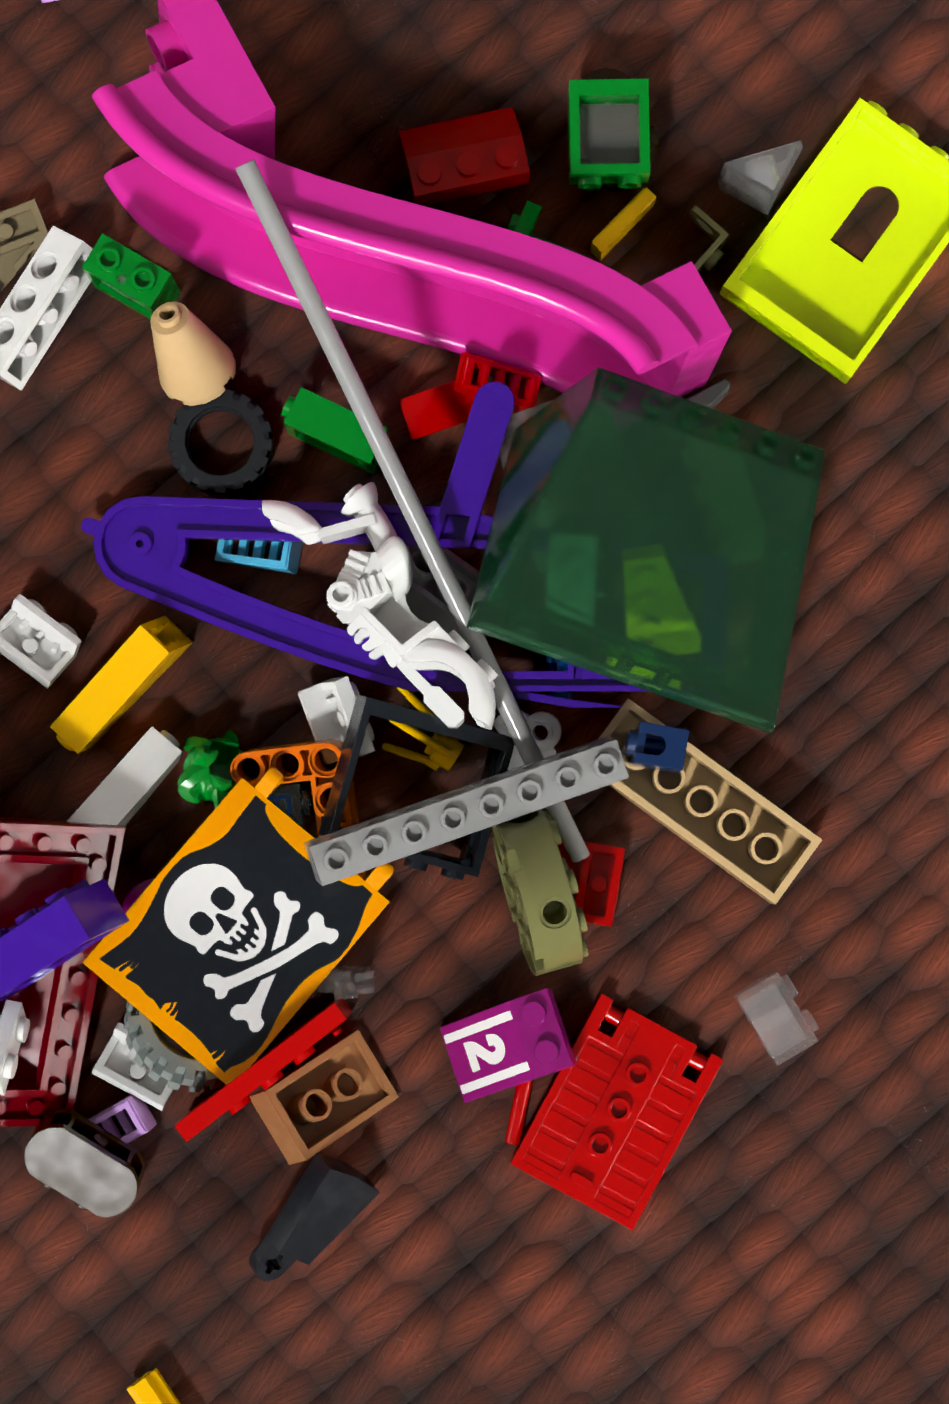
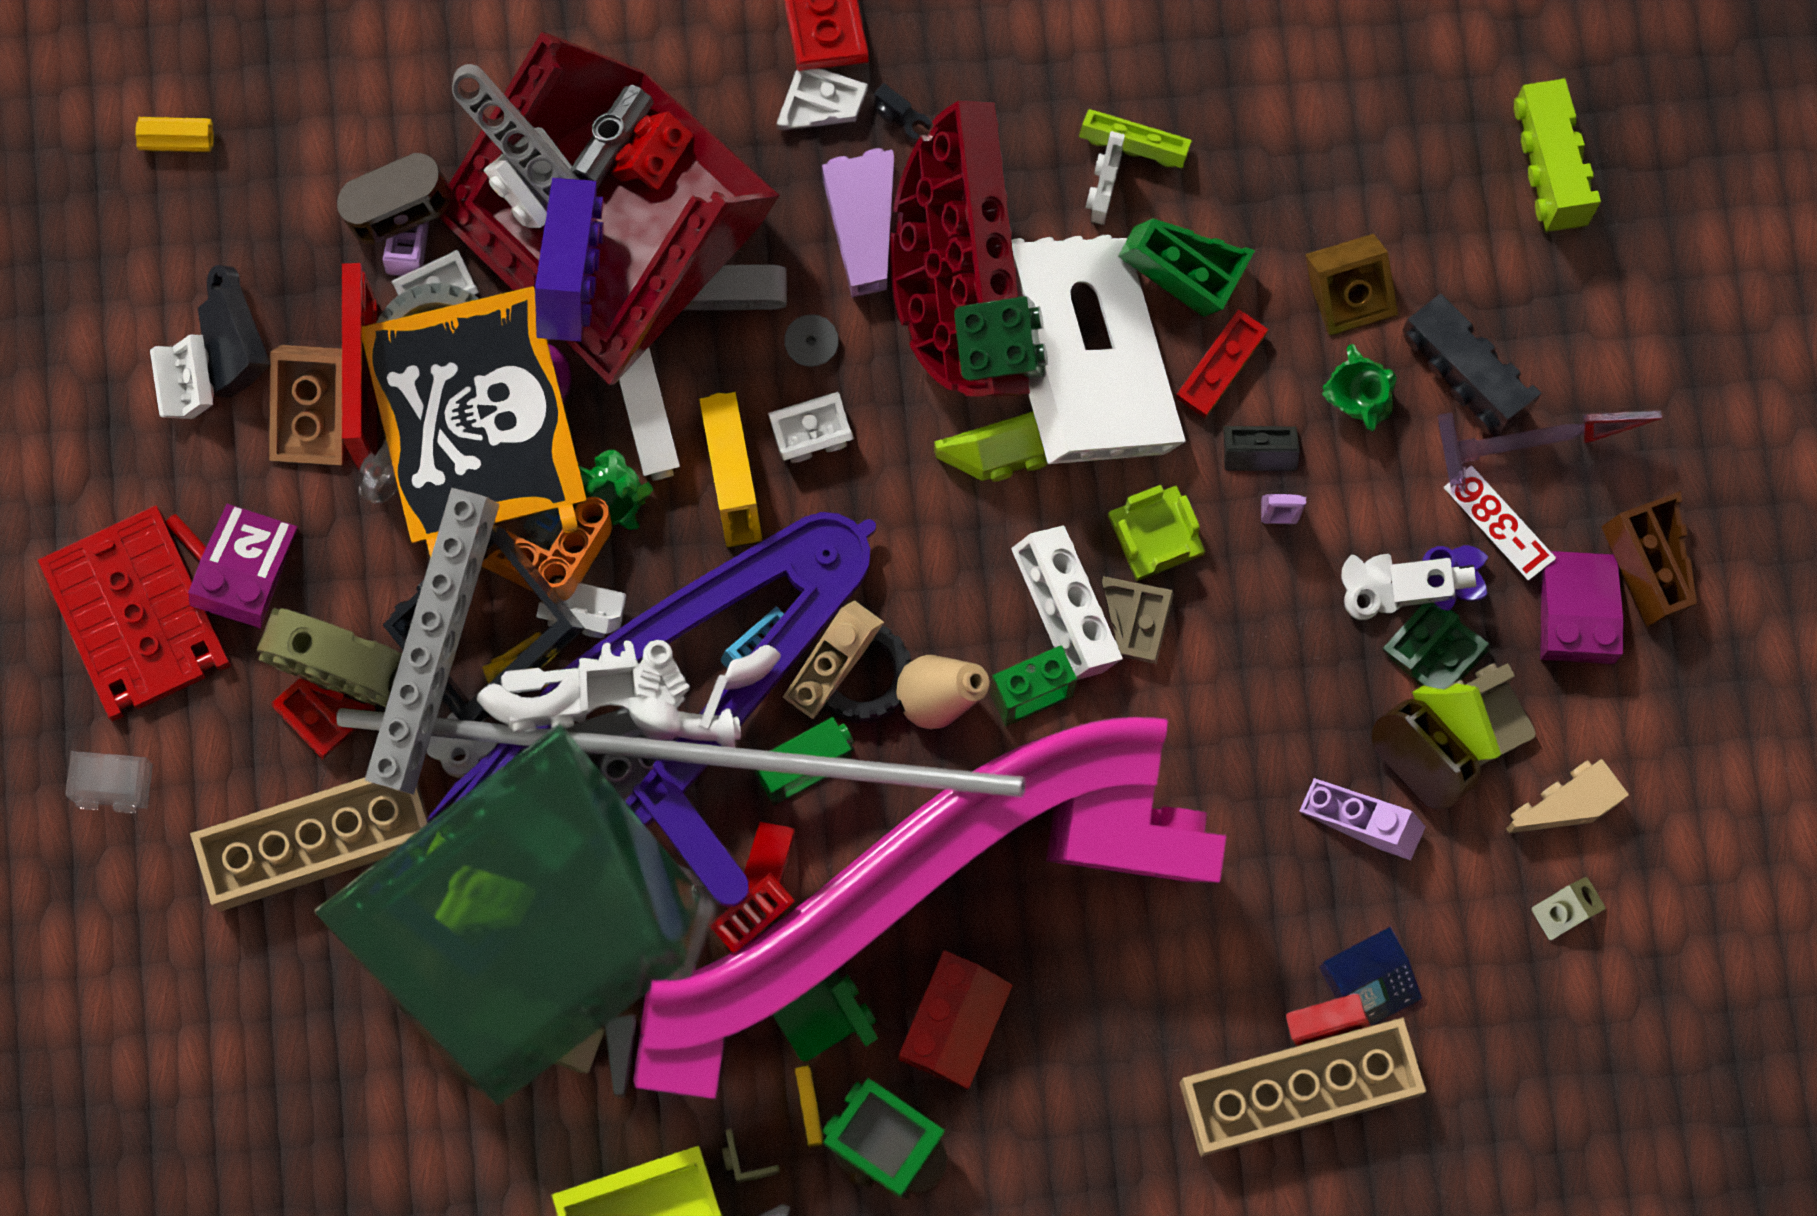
camera: 125 degrees right, 10 degrees down
dark blue brick [624,722,689,773] -> none
none -> white bracket [150,335,214,419]
none -> tan slope [783,600,884,719]

